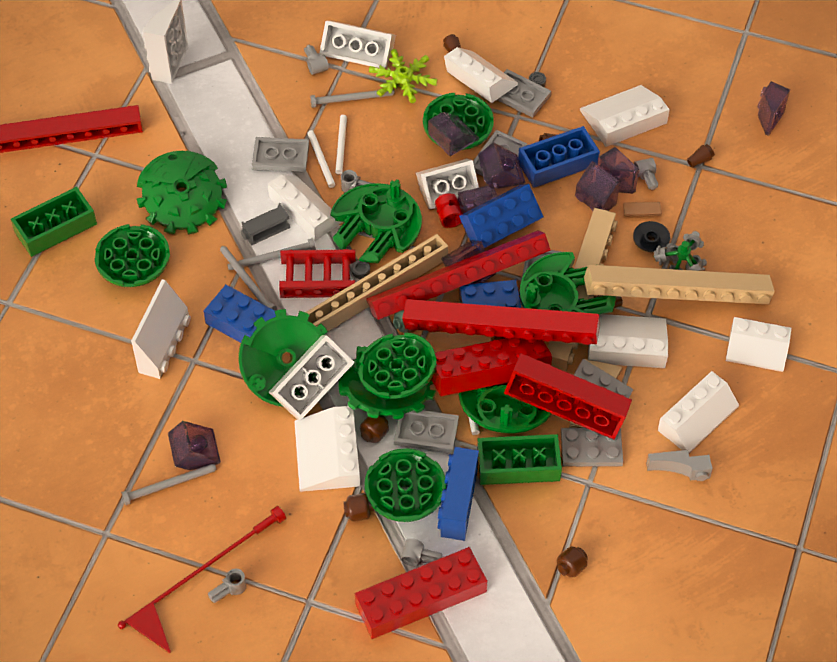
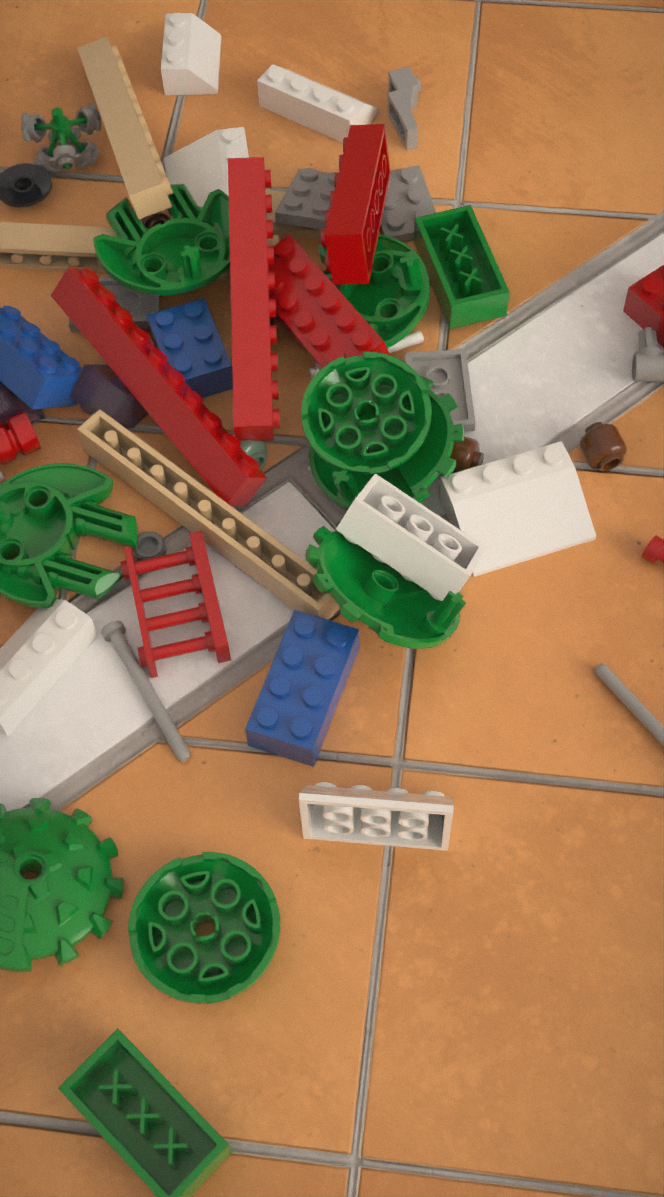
camera: 100 degrees left, 5 degrees up
slope [168,421,221,470] -> none
light grey bar [220,246,277,311] -> none
dark grey window [241,203,290,246] -> none
green brick [365,448,446,522] -> none
blue brick [437,447,479,541] -> none
reddish brown head [557,546,588,577] -> none

